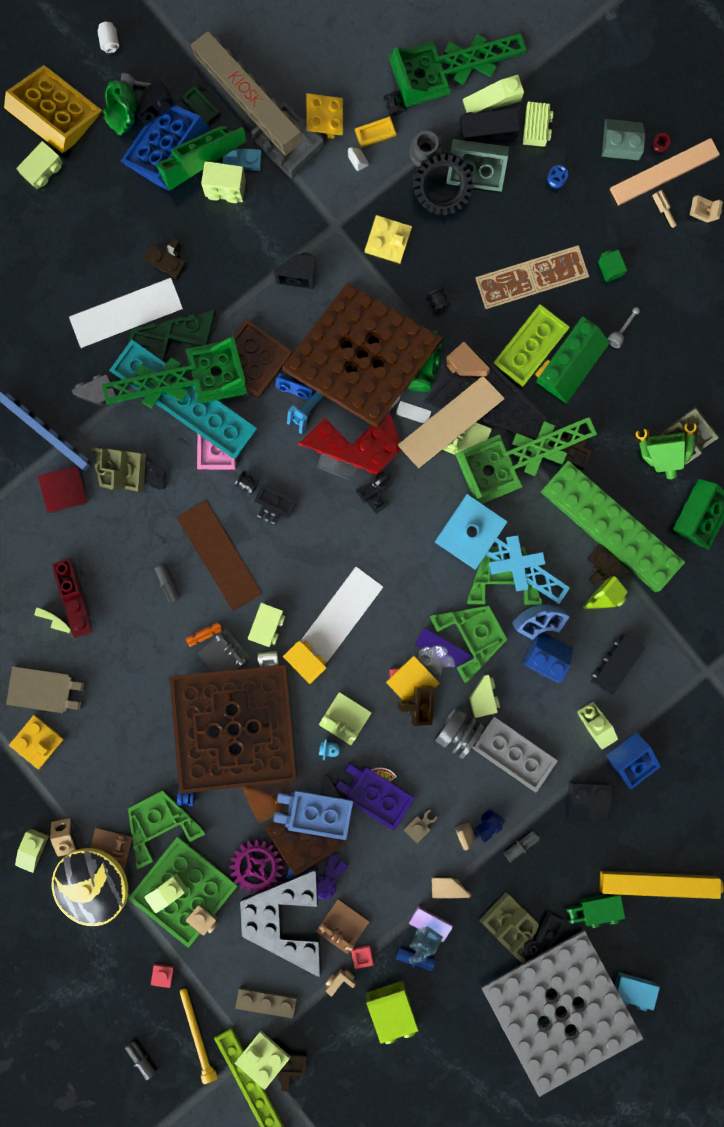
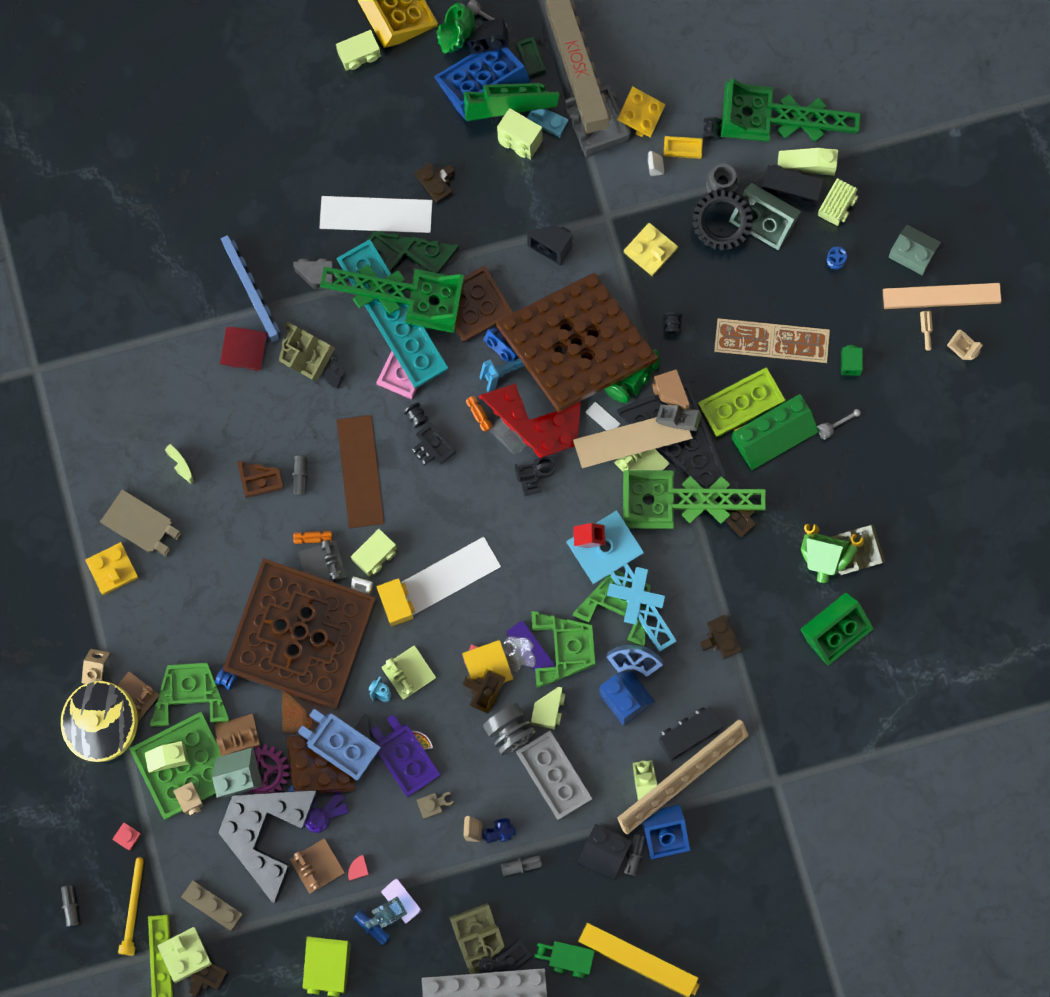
camera: 30 degrees right, 10 degrees down
yellowish green slope [15,829,49,873] -> none
dark red slope [52,558,93,638] -> none
tan bracket [325,968,356,997] -> none
coral tile [351,945,374,969] -> none
tan slope [432,877,471,898] -> none
bright green brick [540,461,685,592] -> none
lime slope [582,576,628,609] -> none
dark red bush [652,133,671,153] -> none
none -> sand green slope [212,748,263,797]
none -> medium nougat hinge [214,714,260,756]
none -> reddish brown wing [237,461,284,498]
none -> coral tile [348,855,369,881]
none -> orange axle [466,396,493,432]
none -> red brick [573,523,606,548]
none -> tan tile [617,720,749,834]
none -> dark grey axle [624,835,645,876]
none -> dark grey slope [656,405,702,431]

